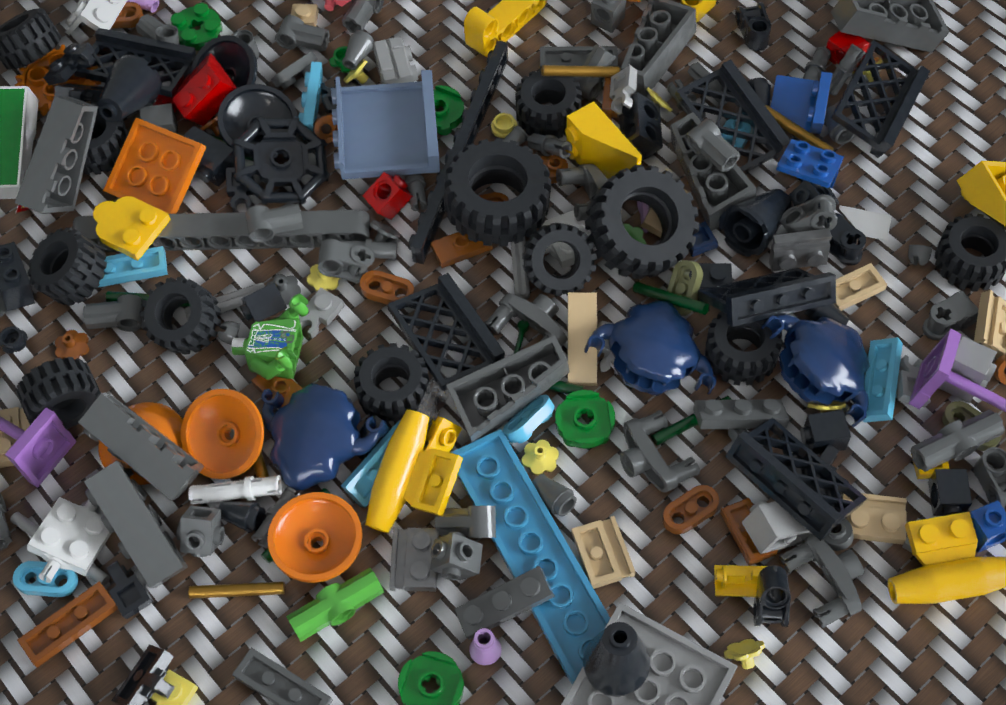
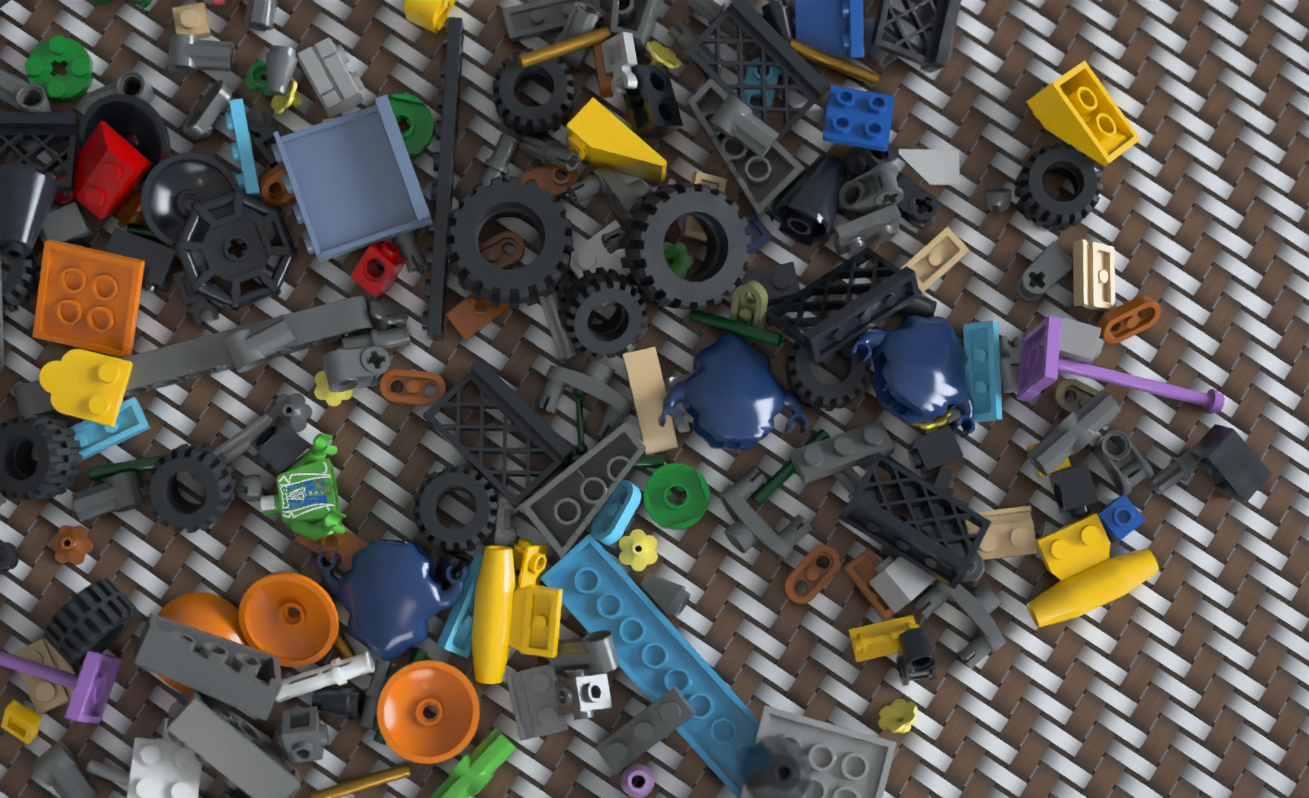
camera: 25 degrees left, 20 degrees up
light grey plate [299,288,345,338] -> none
light yellow plate [491,113,518,138] -> none
tan plate [571,516,635,589] -> none

